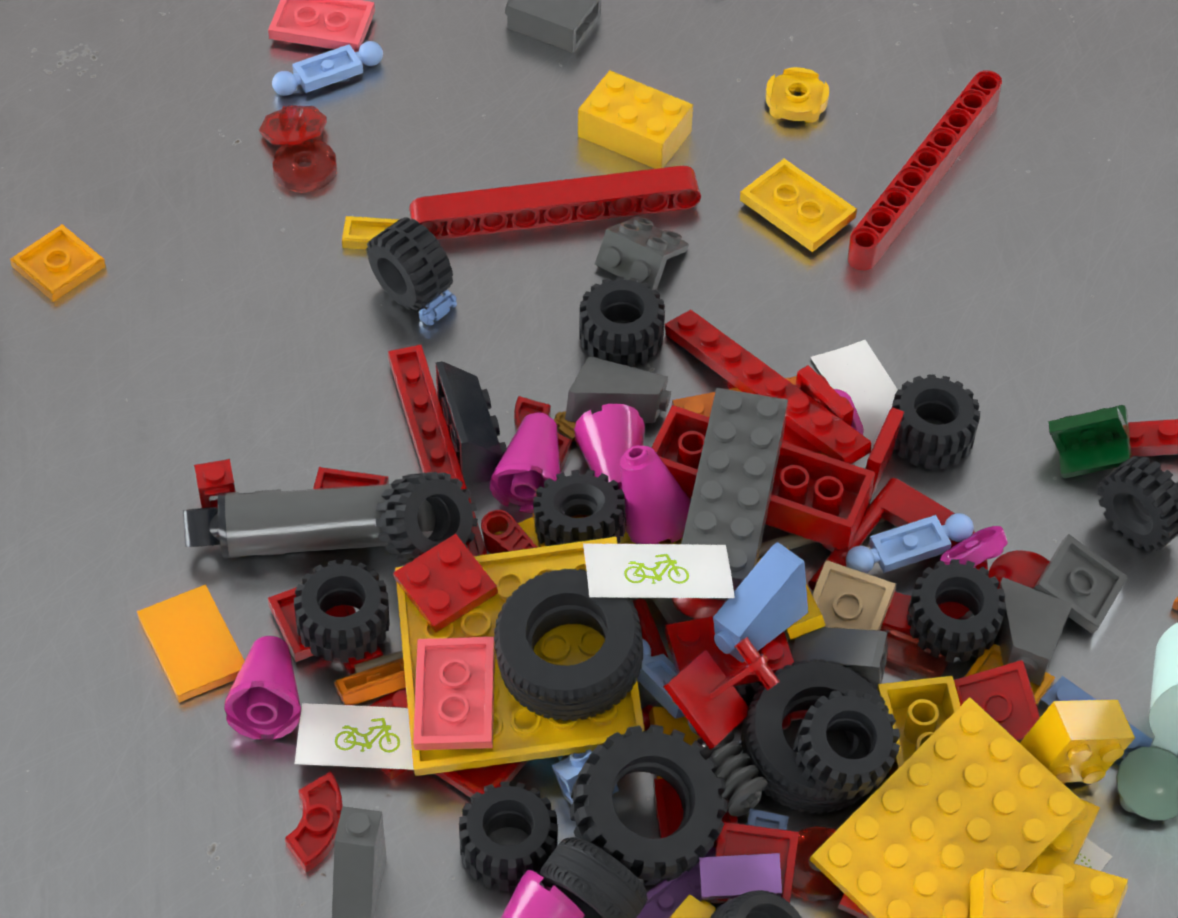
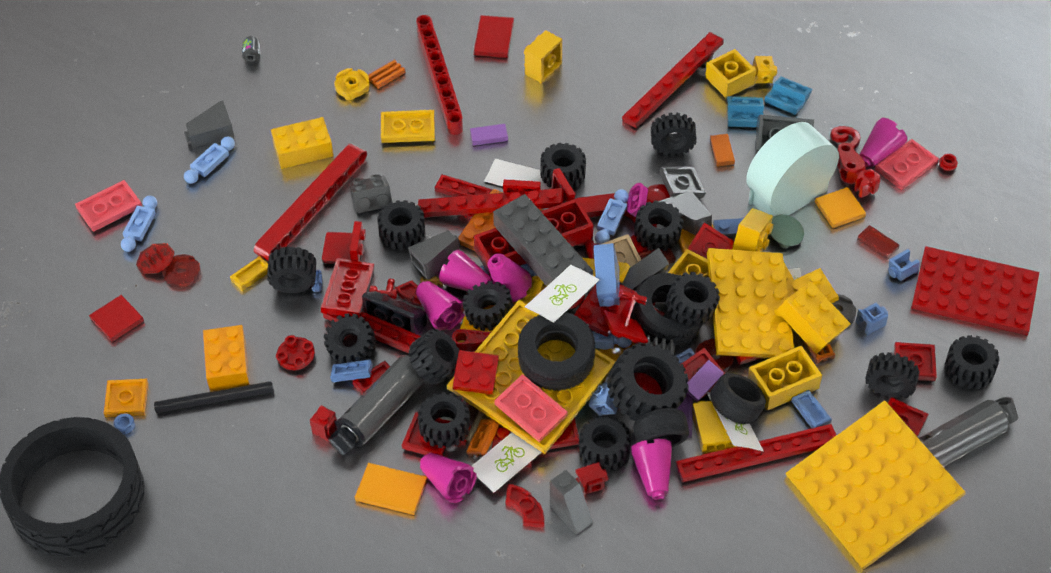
camera: 45 degrees left, 0 degrees up
dark green bracket [1048,405,1131,478] -> none
none -> red tile [89,295,144,342]
none -> medium blue tile [113,414,135,434]
none -> black axle [154,381,274,413]
none -> light blue plate [184,136,235,184]
none -> light orange brick [203,325,250,392]
none -> red dish [276,335,315,370]
none -> red plate [321,258,374,318]
none -> red bracket [322,221,366,264]
none -> black tyre [324,313,376,364]
none -> medium blue plate [330,360,373,383]
none -> orange tile [368,59,406,89]
none -> red piece [369,278,397,299]
none -> red tile [435,174,492,197]
none -> medium lavender tile [470,124,508,146]
none -> red tile [474,15,514,58]
none -> yellow brick [524,30,562,84]
none -> red window [575,462,608,497]

